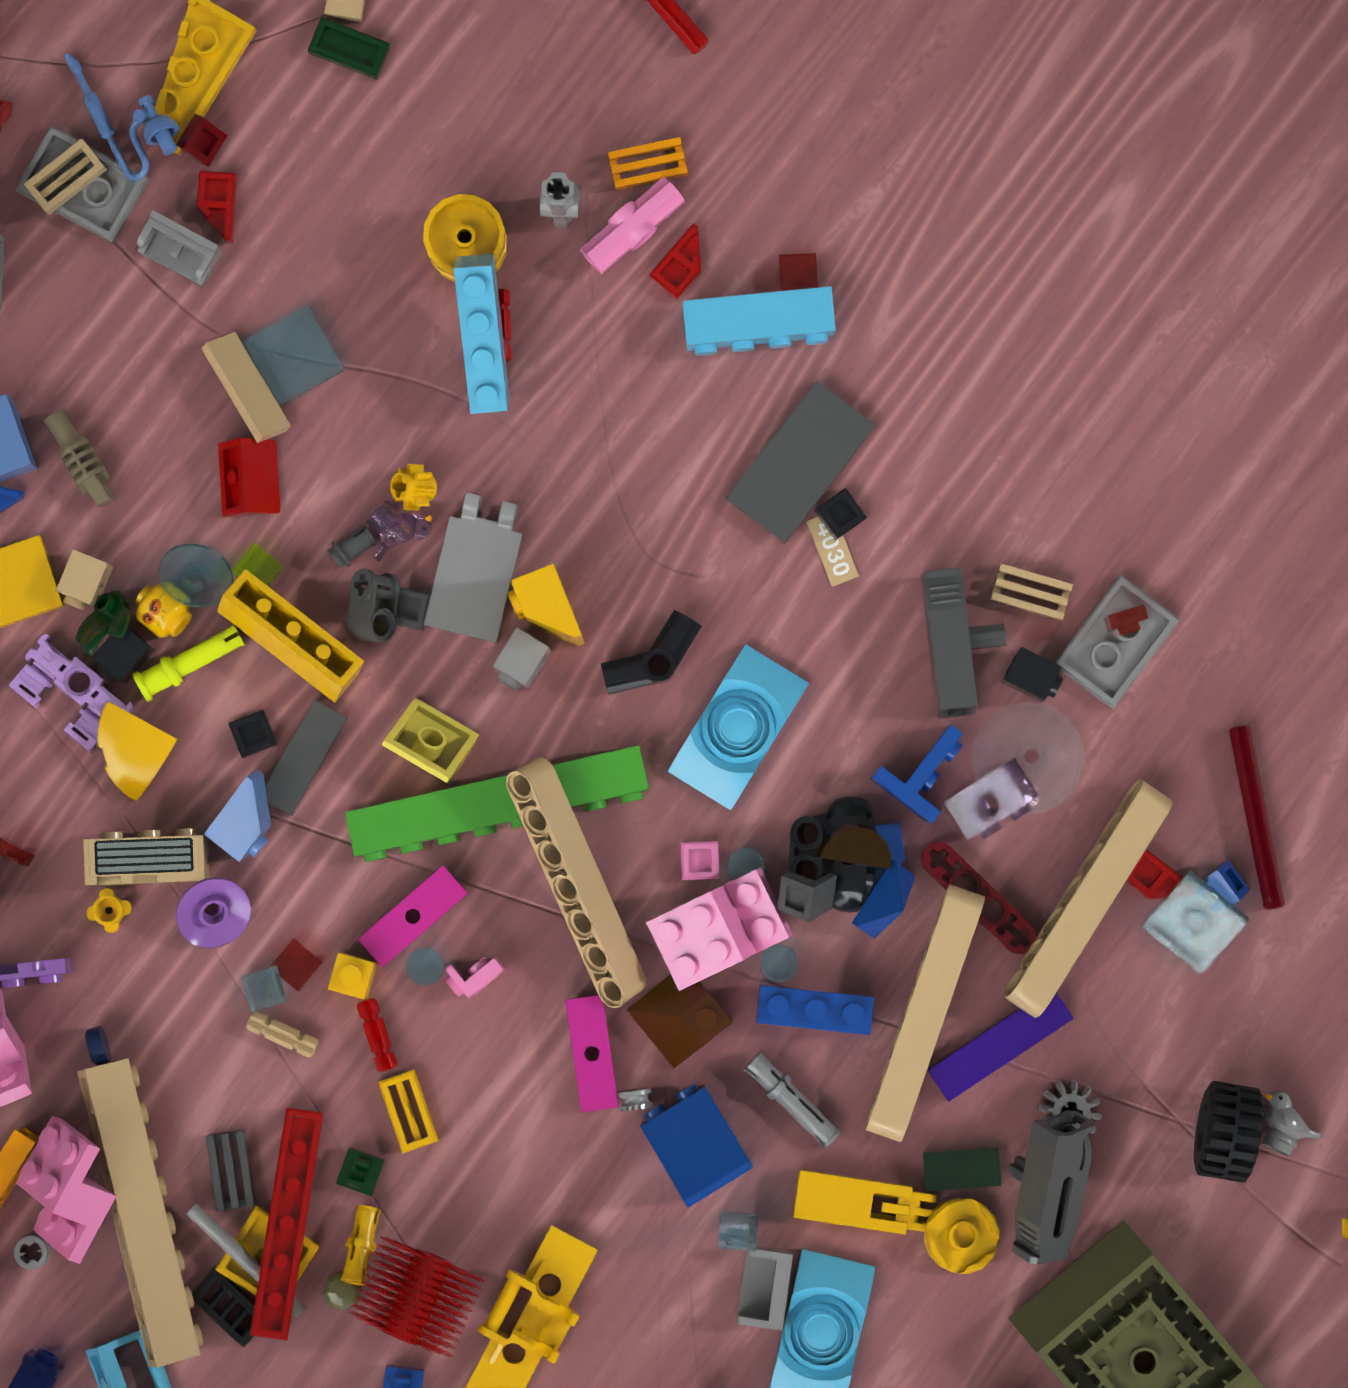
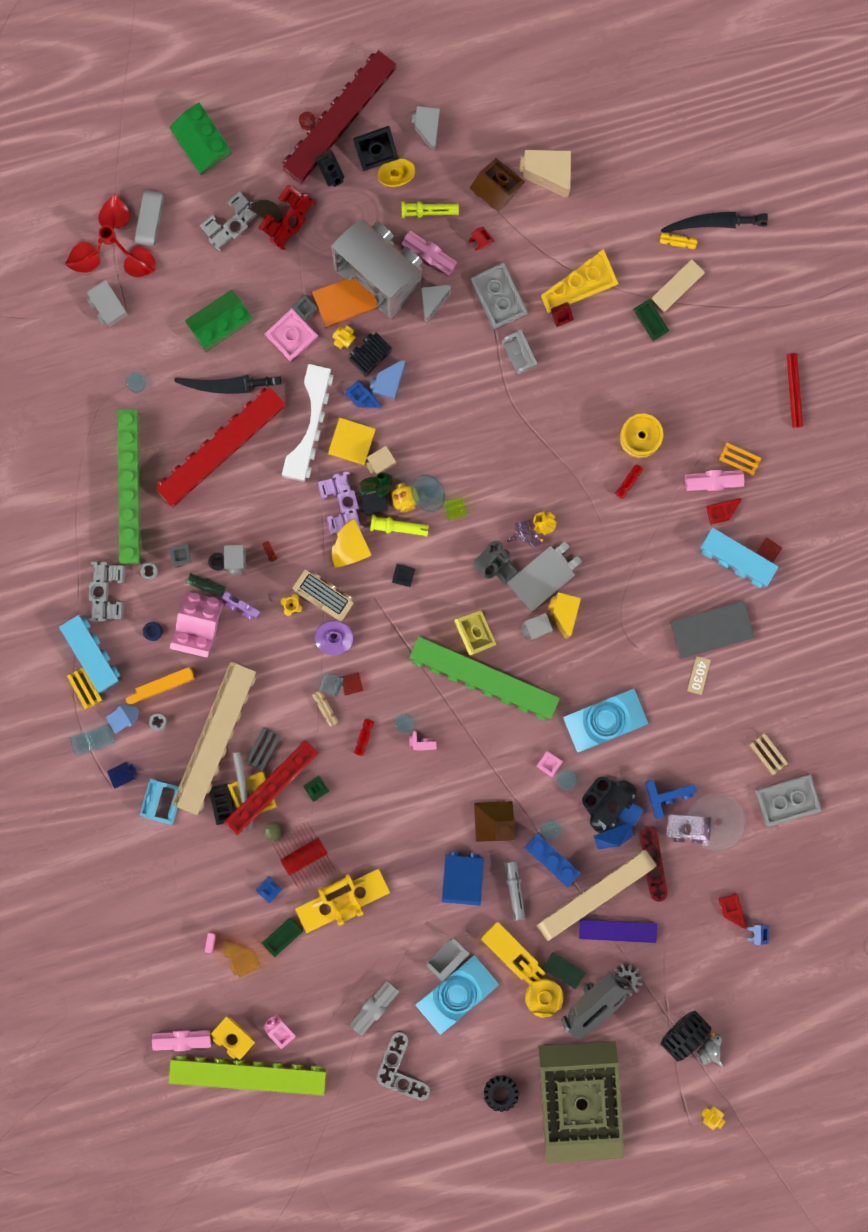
camera: 25 degrees right, 0 degrees up
bright pink bracket [16,1116,116,1264] -> none
tan tile [24,138,107,215] -> none
dark tan hinge [44,409,115,507] -> none
medium blue piece [64,53,180,181] -> none
dark blue tile [85,1026,111,1065] -> none
red tile [196,171,237,243] -> none
tan tile [201,332,291,443] -> none
medium blue slope [204,770,271,862] -> none
yellow brick [217,569,364,703] -> none
red panel [218,438,281,517] -> none
clear light blue tile [243,305,345,407] -> none
dark grey tile [265,700,348,816] -> none
dark grey pin [327,524,377,569] -> none
yellow brick [328,952,378,999] -> none
yellow pin [341,1205,381,1285] -> none
dark pink tile [358,865,468,968] -> none
yellow tile [378,1069,439,1154] -> none
medium azure brick [453,254,510,414] -> none
tan beam [506,757,646,1008] -> none
light grey piece [540,172,580,228] -> none
dark pink tile [565,995,619,1113] -> none
black piece [600,609,702,695] -> none
light grey bush [617,1088,653,1112] -> none
bright pink bracket [646,867,793,991] -> none
clear light blue slope [717,1211,758,1252] -> none
dark grey panel [777,871,837,922] -> none
black tile [814,488,867,541] -> none
dark brown tile [816,824,891,869] -> none
dark grey piece [921,568,1006,718] -> none
black brick [1001,647,1063,703] -> none
tan beam [1003,779,1173,1018] -> none
clear red plate [1104,604,1149,636] -> none
clear light blue tile [1142,871,1249,974] -> none
dark red axle [1229,725,1285,910] -> none

